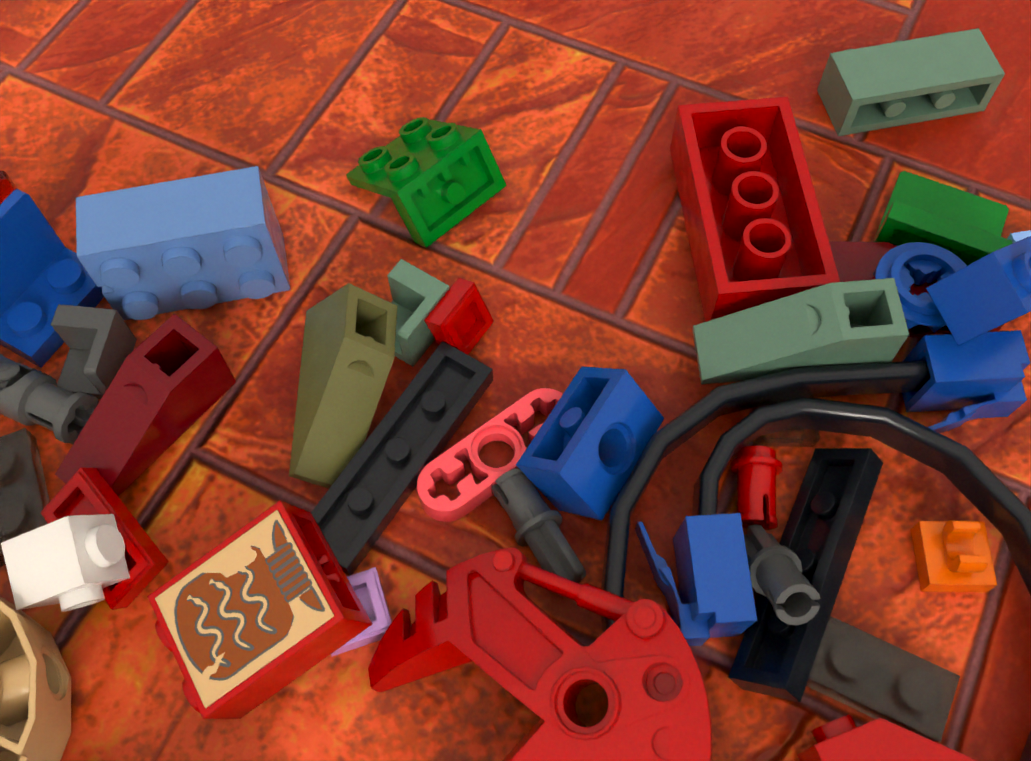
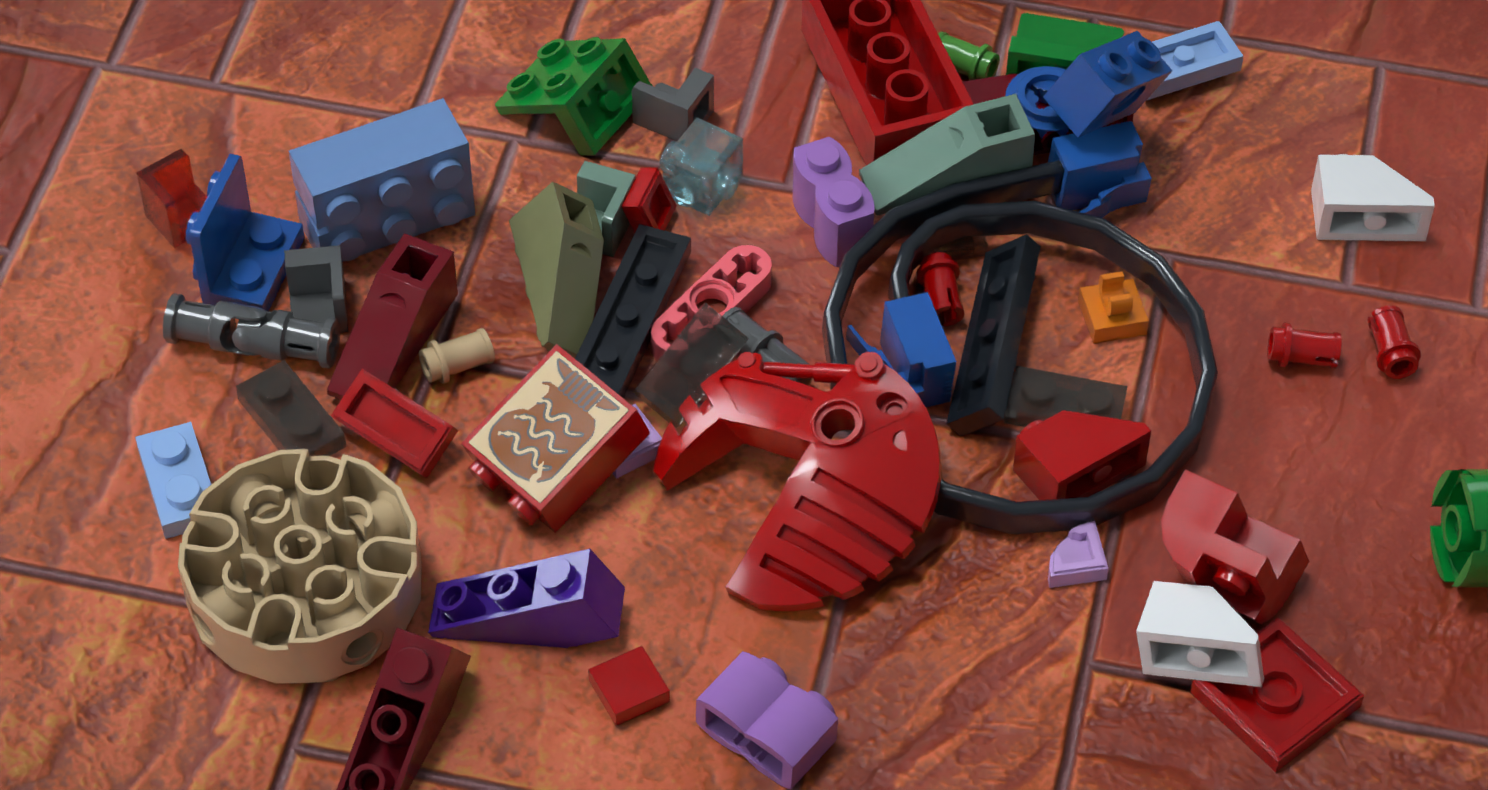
camera: 15 degrees left, 10 degrees down
white brick [1,514,130,612] -> none
blue brick [516,366,665,521] -> none
dark grey axle [744,524,820,625] -> none
none -> tan pin [419,328,495,384]
none -> dark grey panel [632,68,714,146]
none -> clear smoke plate [632,302,749,428]
none -> clear light blue brick [659,118,743,216]
none -> medium lavender brick [792,137,874,267]
none -> bright green pin [938,31,1000,81]

